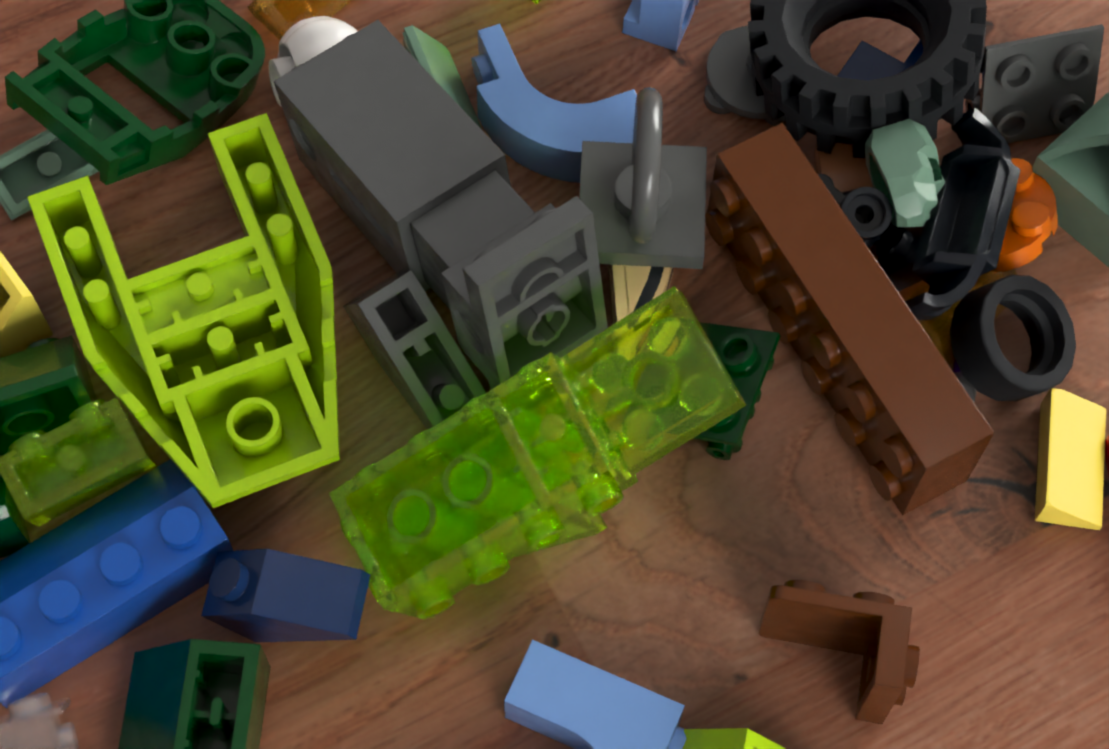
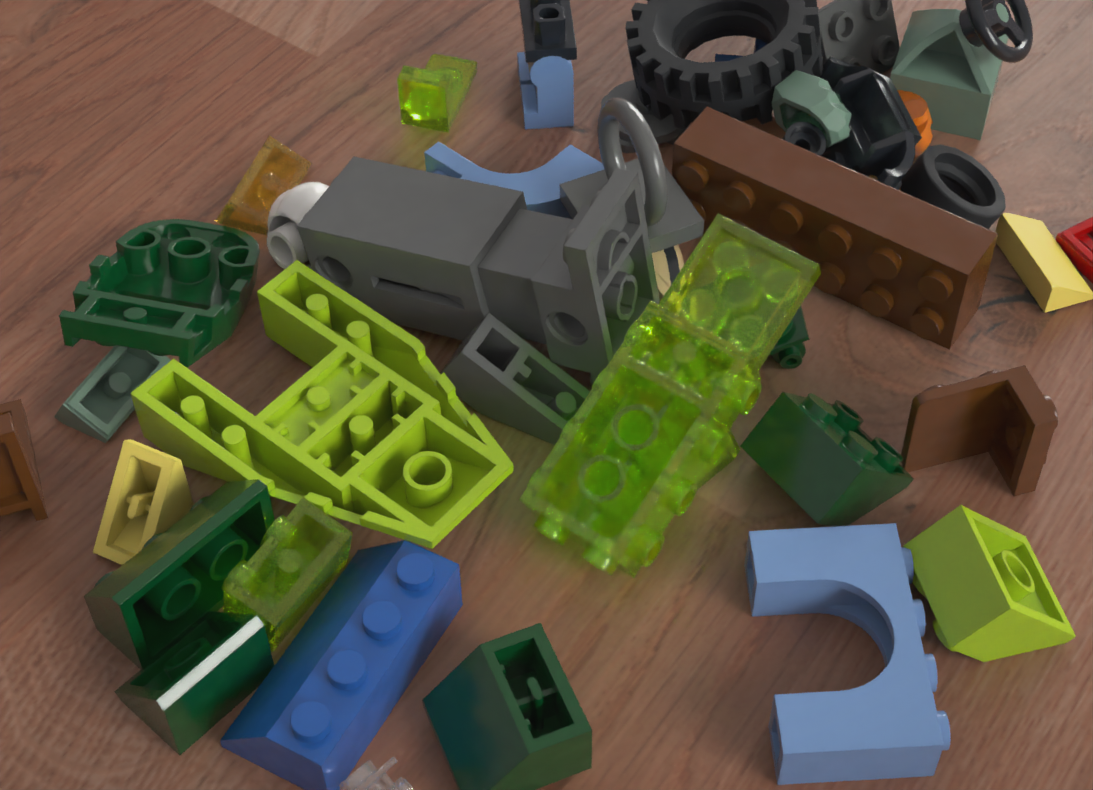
camera: 25 degrees left, 15 degrees down
dark blue slope [201,549,371,643] -> none
none -> dark green slope [740,392,914,526]

